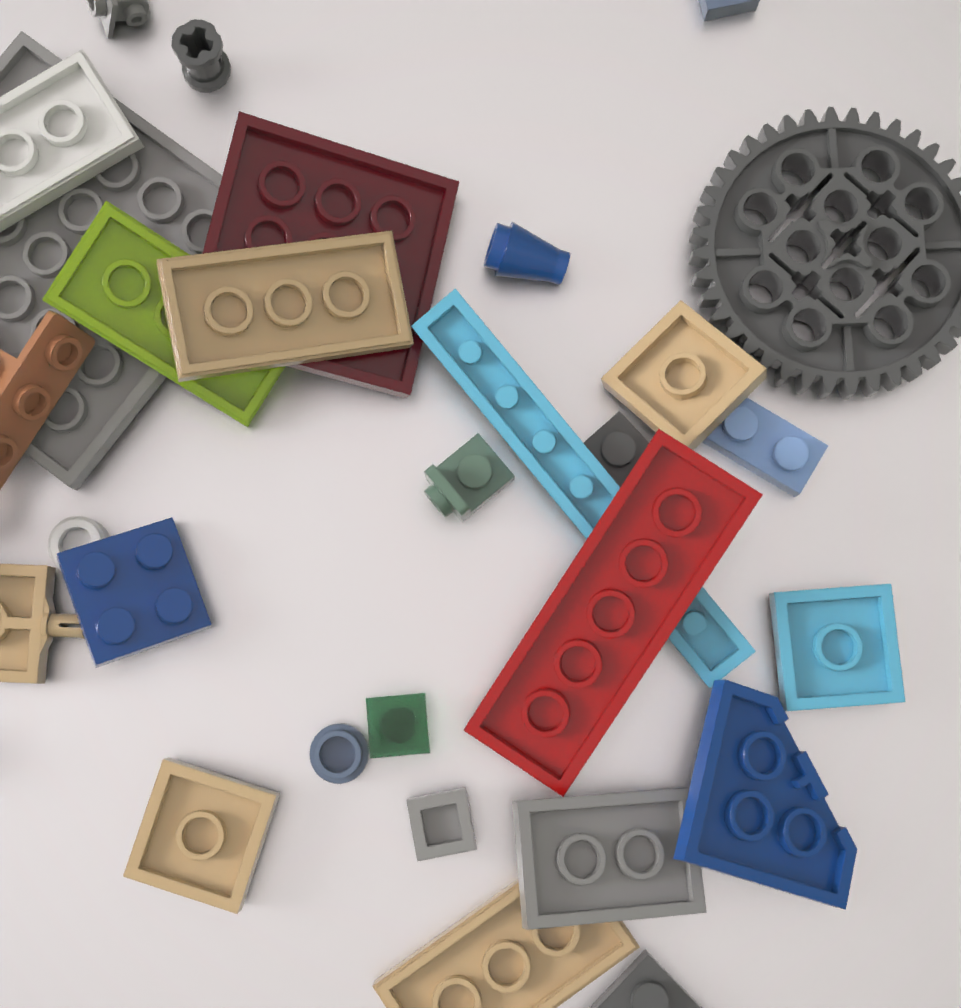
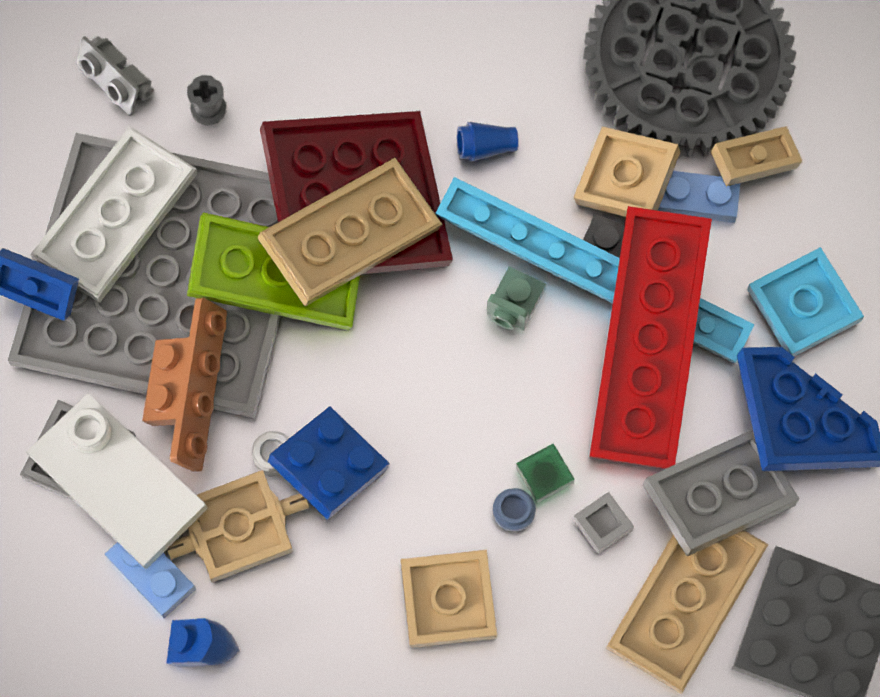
camera: 25 degrees left, 10 degrees down
none -> tan plate [711,126,803,186]

